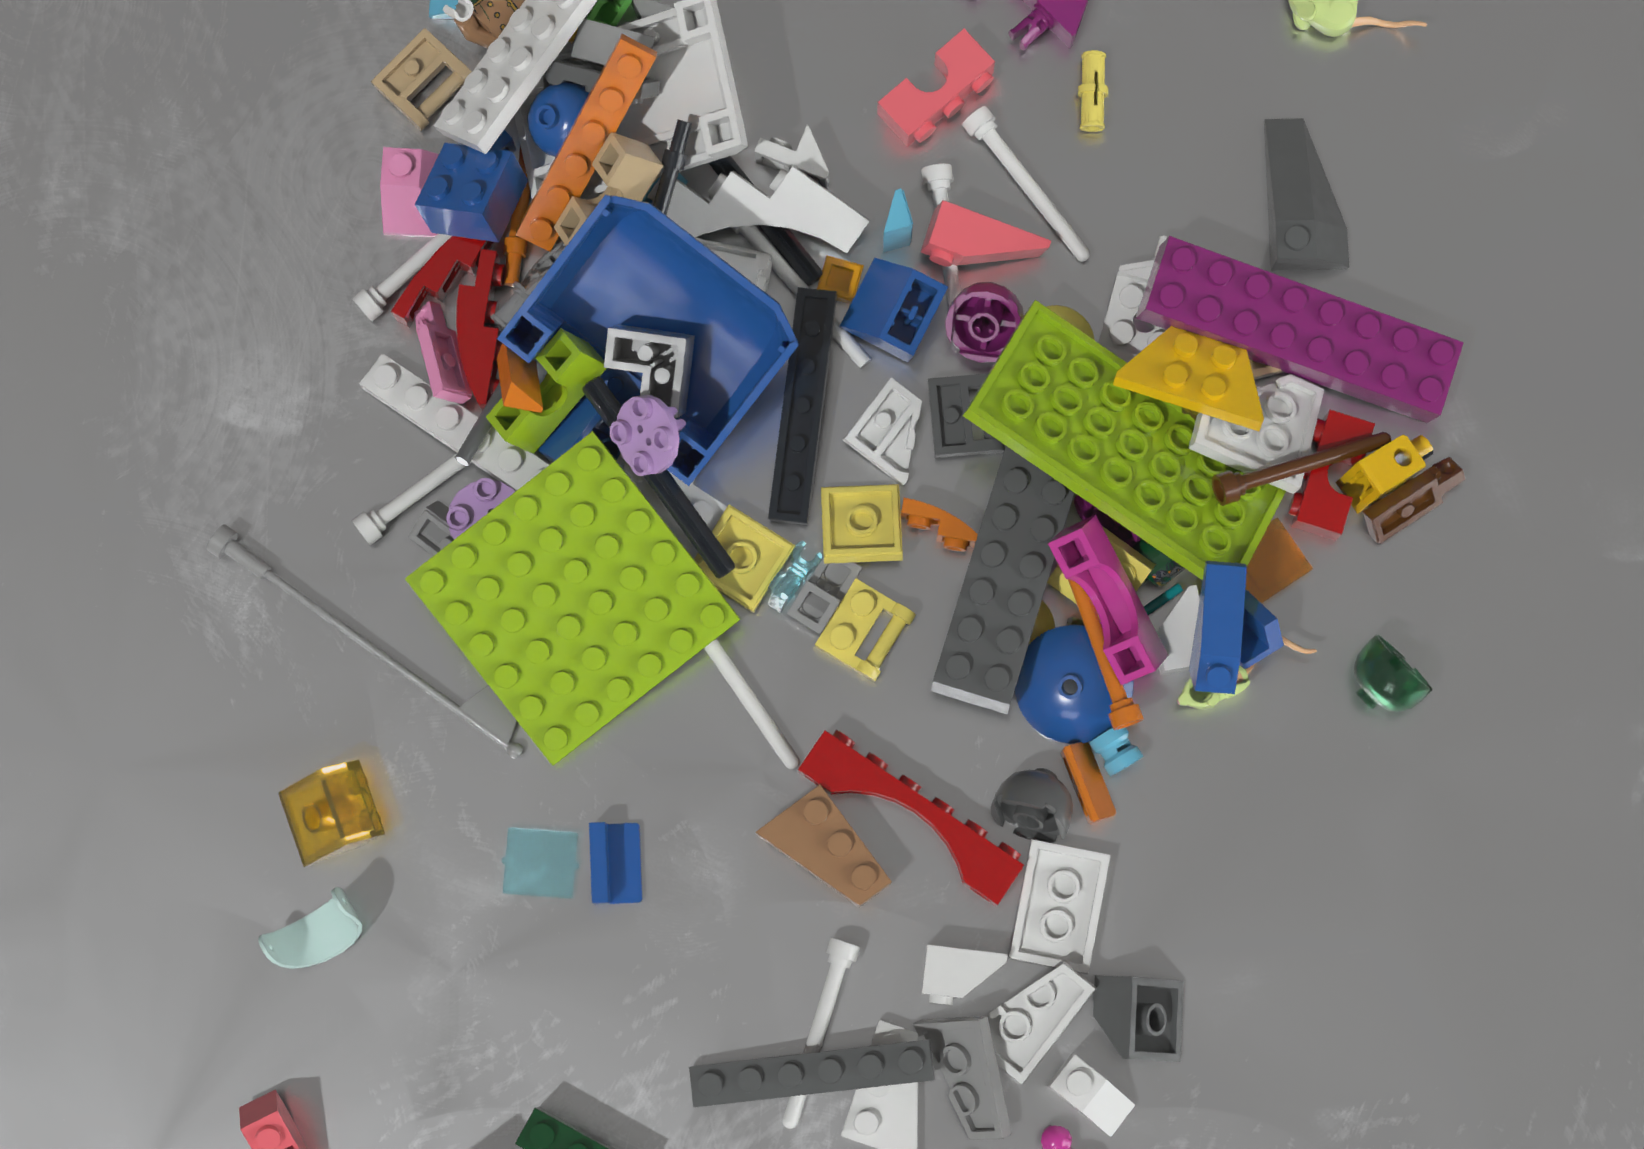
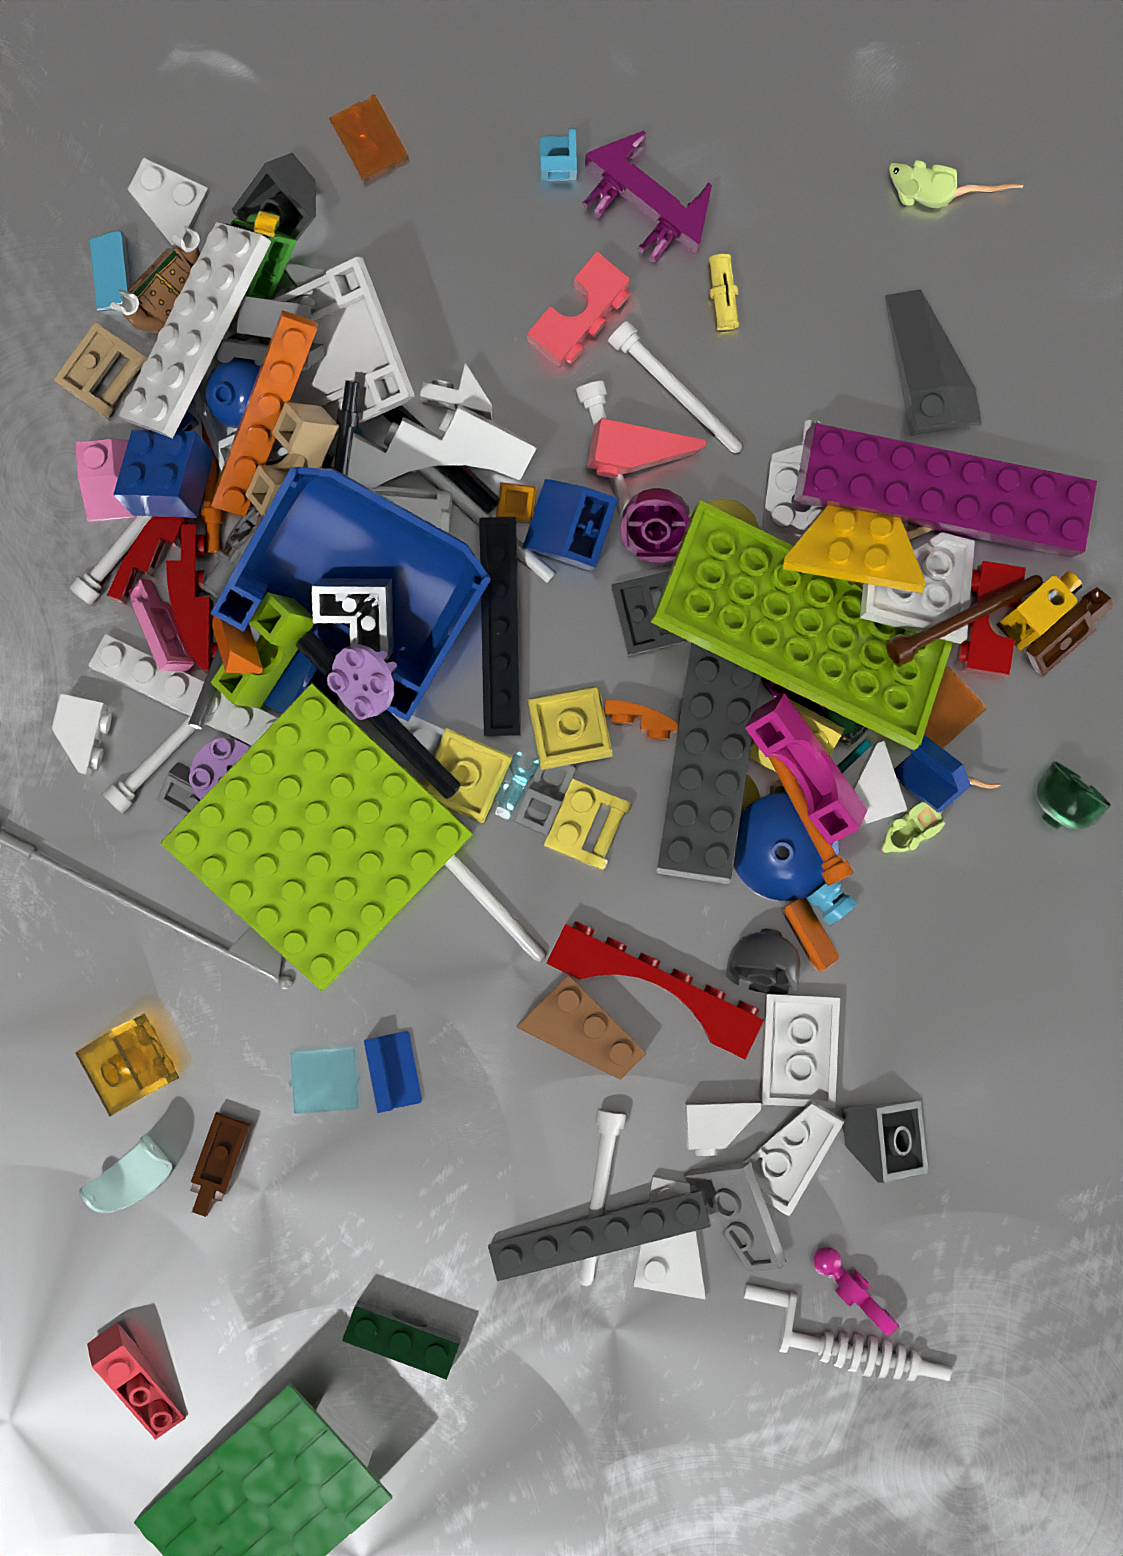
camera: 15 degrees left, 5 degrees up
white wing [843,377,922,486] -> none
medium azure slope [883,188,913,252] -> none
white slope [1047,1054,1135,1137] -> none
blue slope [1189,561,1247,694] -> none
none -> white slope [51,693,112,776]
none -> reddish brown hinge [190,1112,252,1217]

